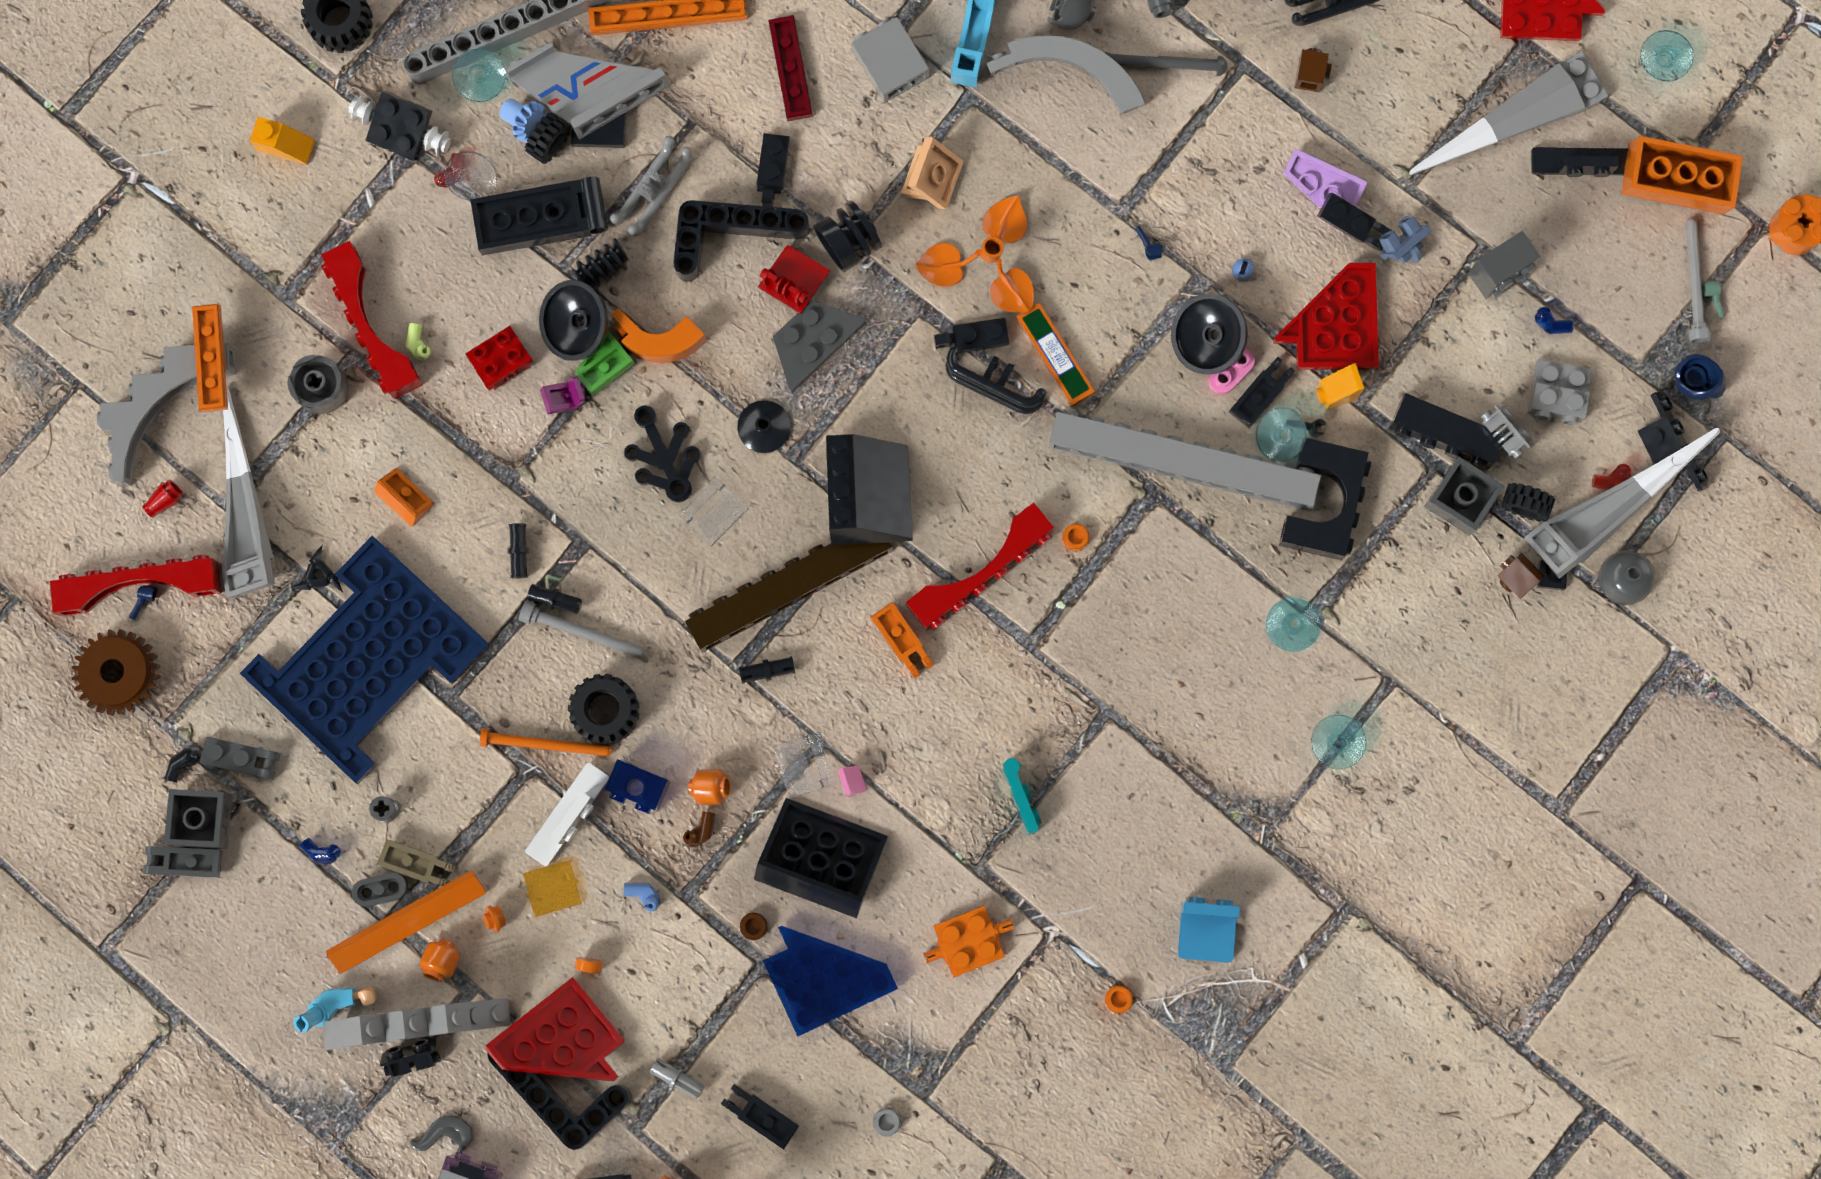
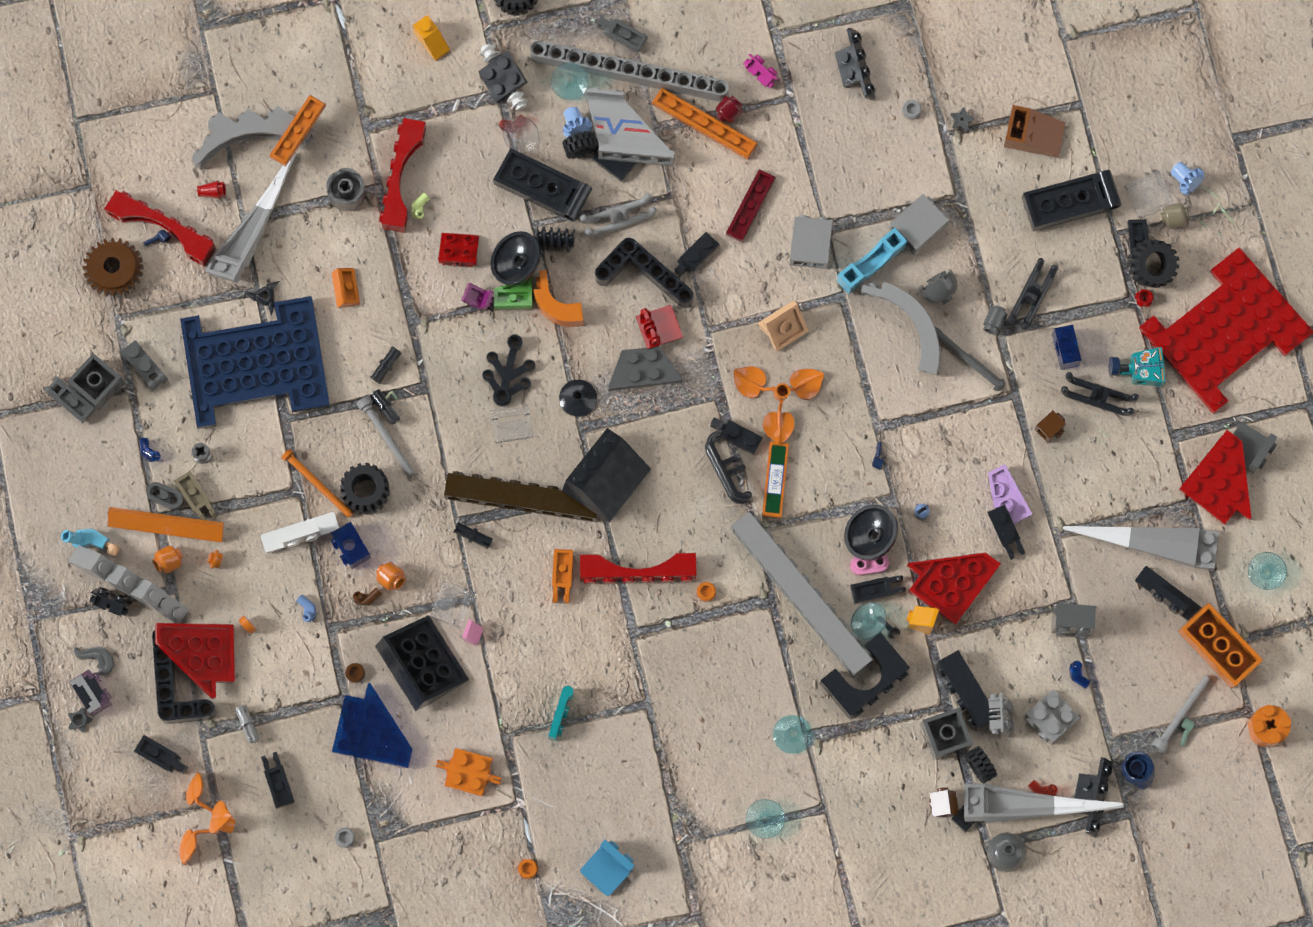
camera: 30 degrees right, 5 degrees down
black arm [164,748,199,783] -> none
clear yellow piece [523,860,582,917] -> none
black wheel [813,200,882,272] -> none
sand blue hips [1379,216,1431,263] -> none

